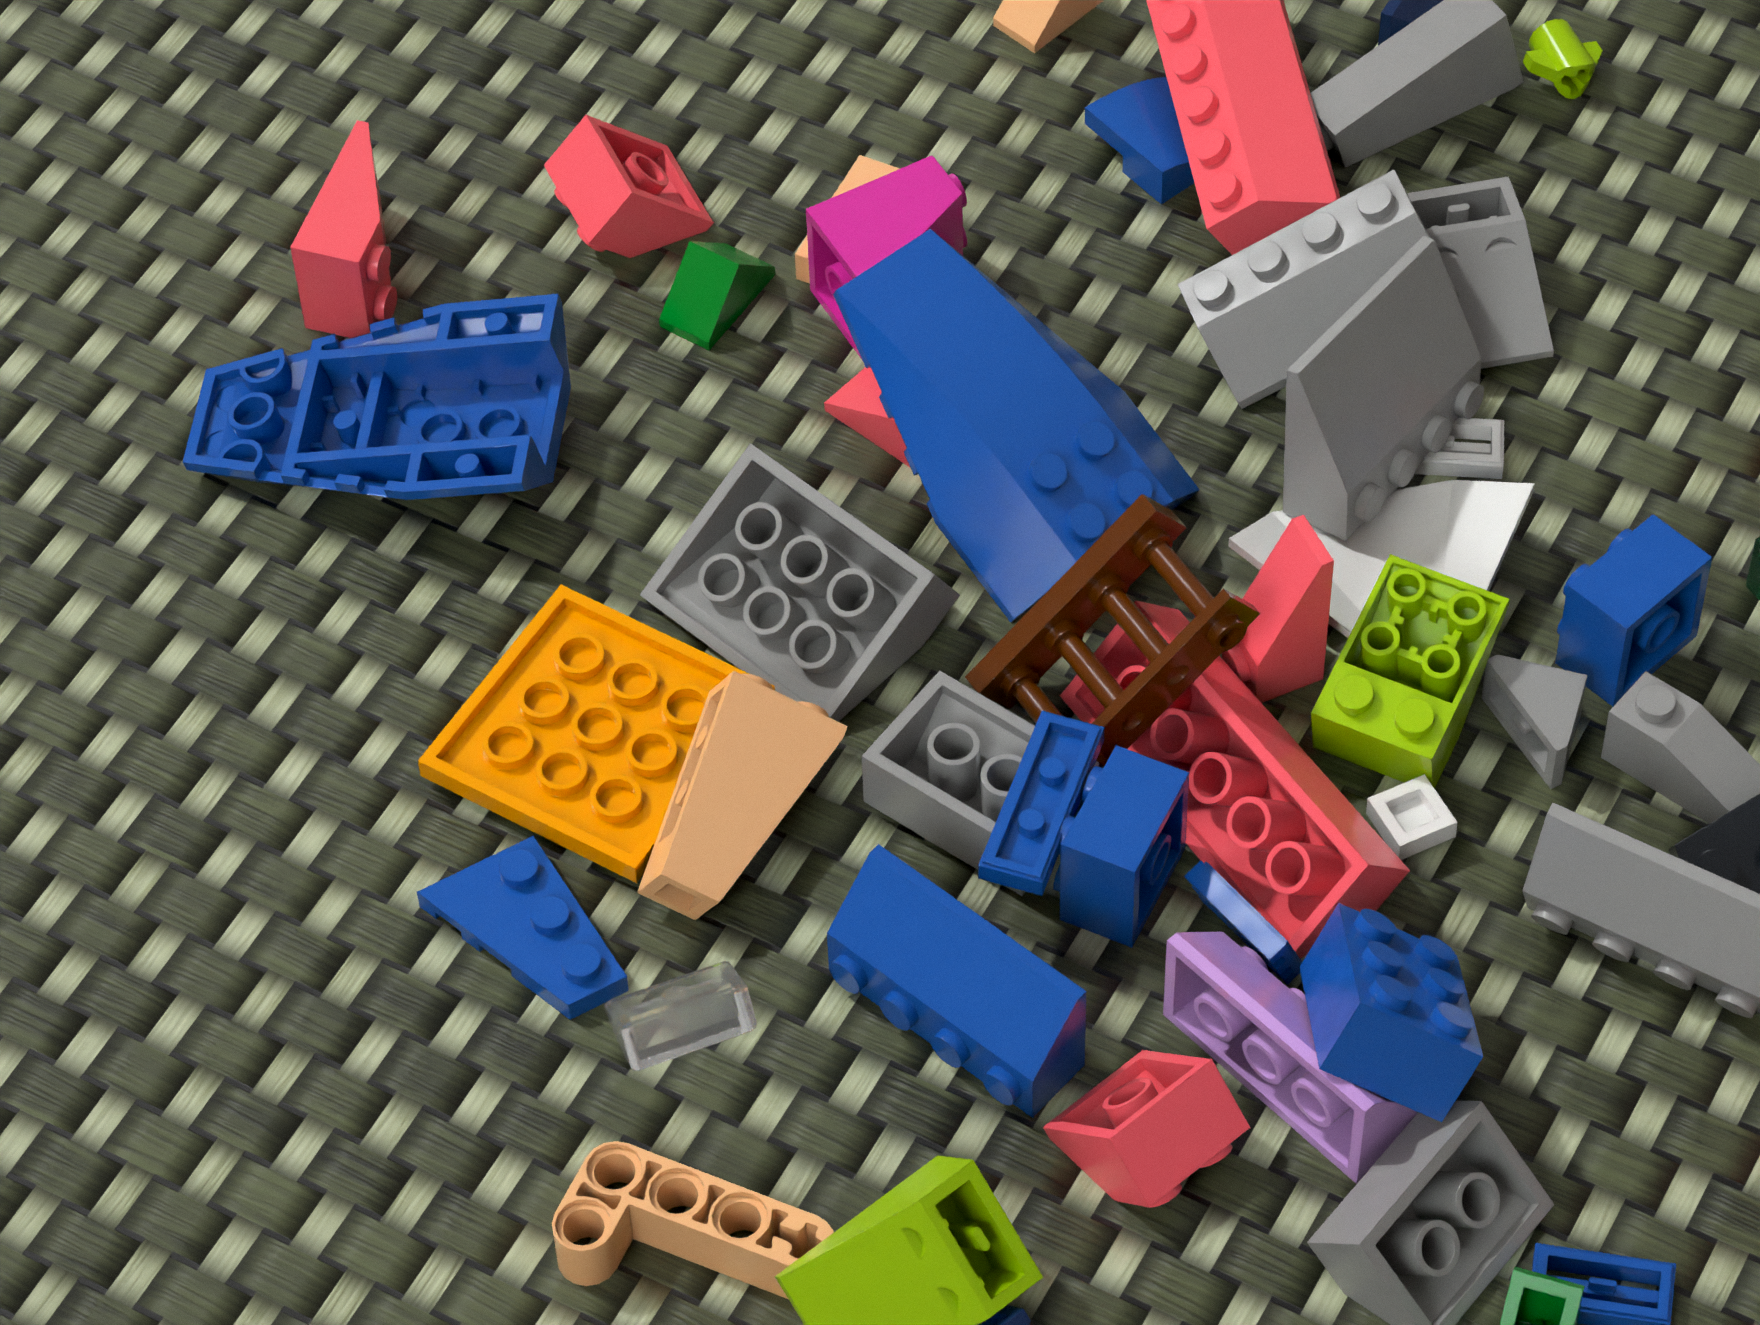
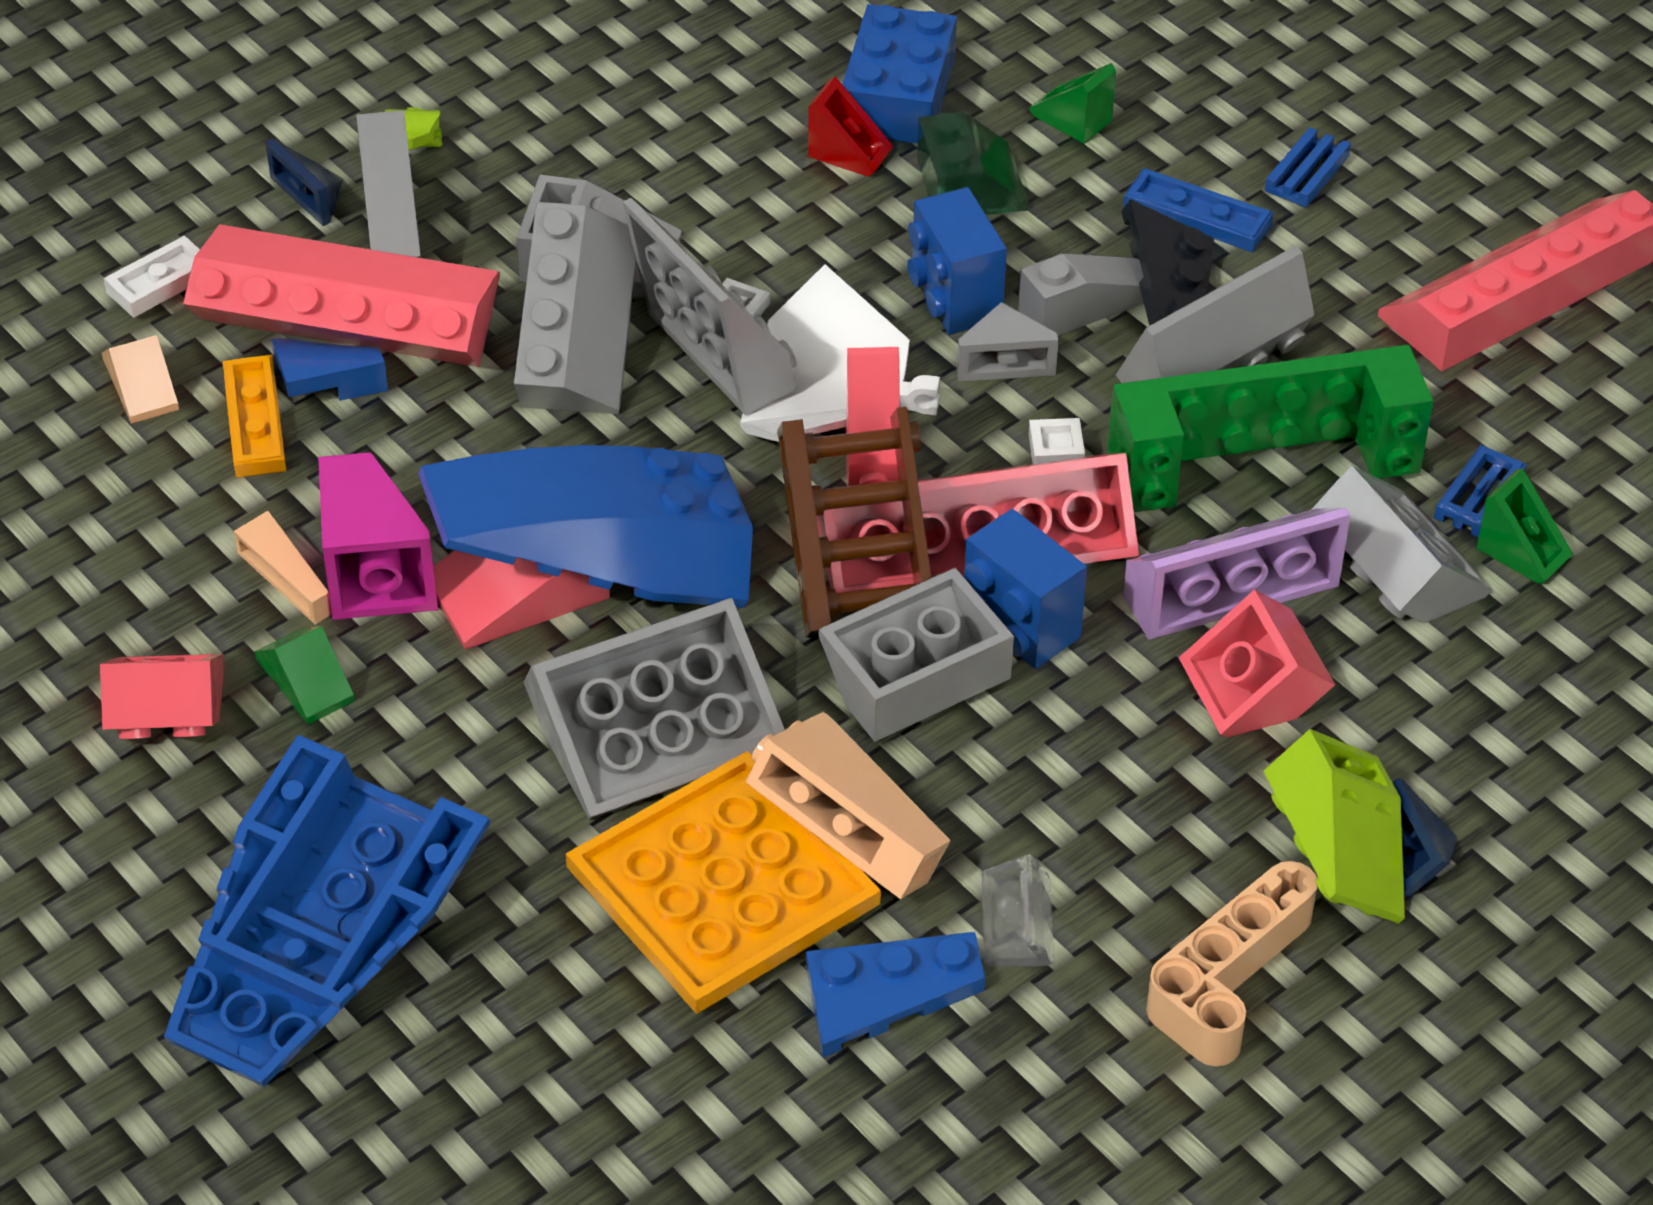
camera: 70 degrees left, 5 degrees down
coral slope [290,120,397,338] -> none
blue slope [827,844,1086,1118] -> none
blue tile [978,711,1104,896] -> none
tile [1184,861,1302,985] -> none
blue brick [1300,903,1483,1122] -> none
lime slope [1311,554,1510,789] -> none
none -> light orange tile [223,355,287,478]
none -> green plate [1107,345,1433,512]

